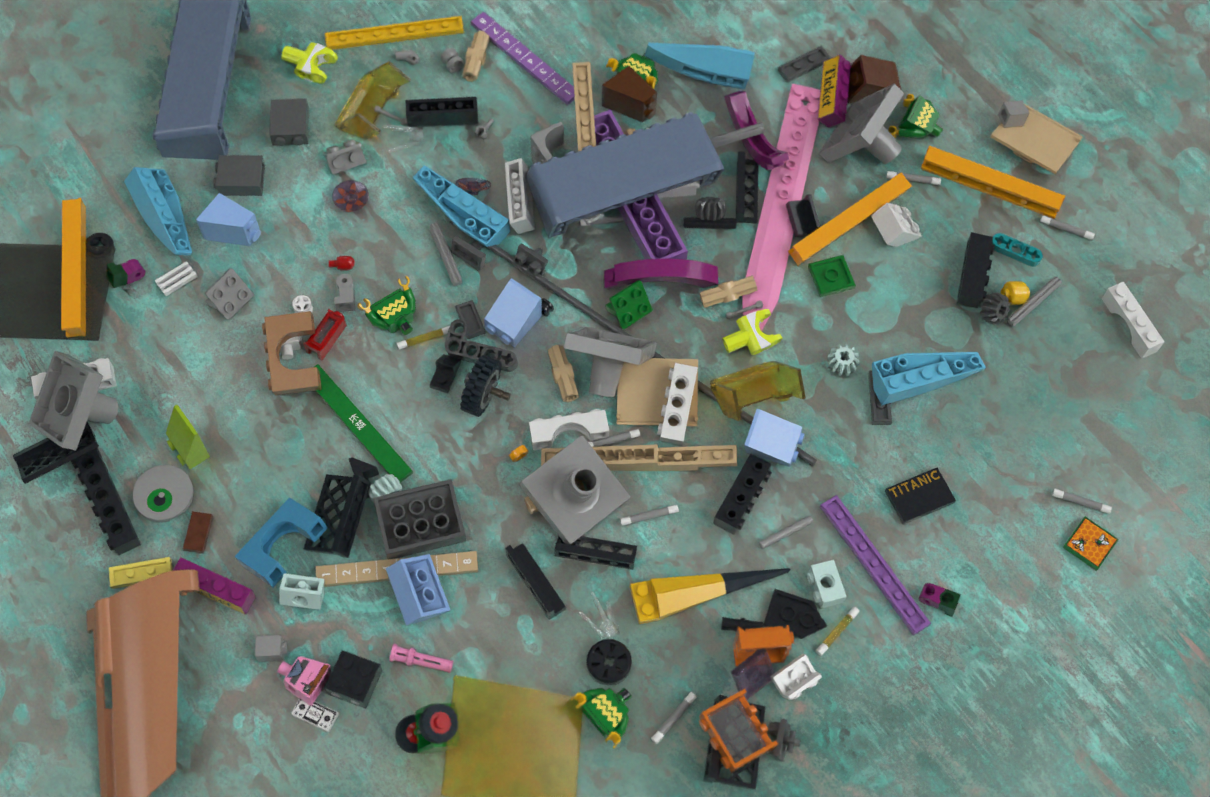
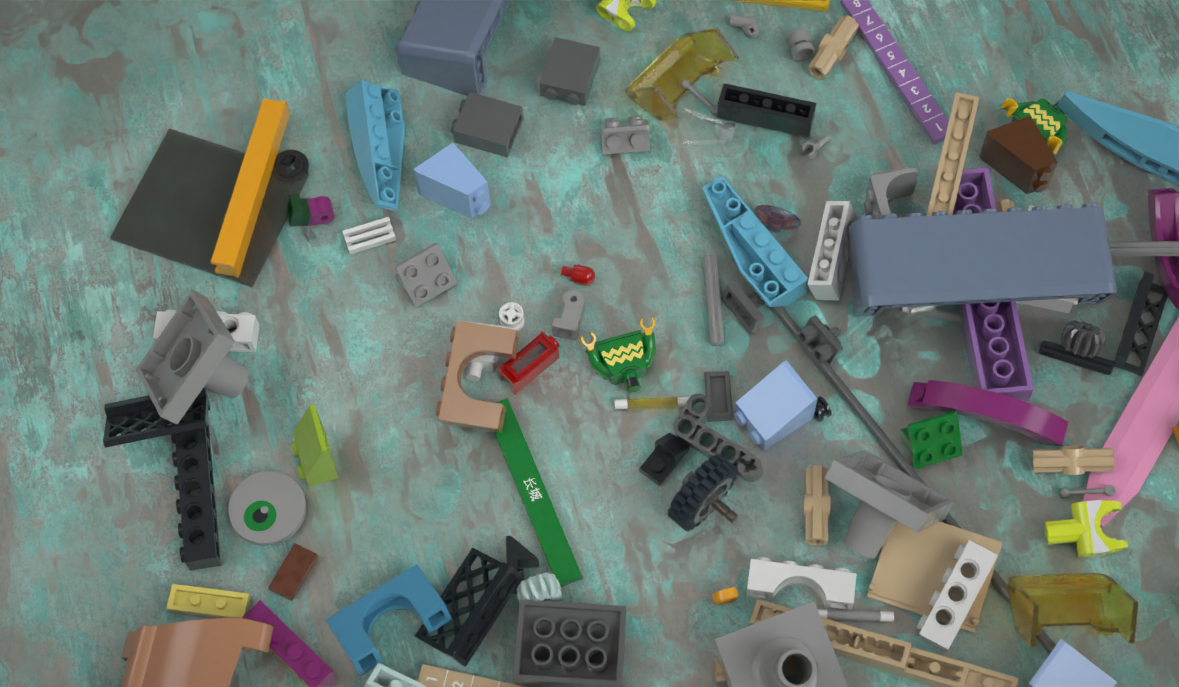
camera: 25 degrees right, 0 degrees up
dish [332,180,369,212] -> none

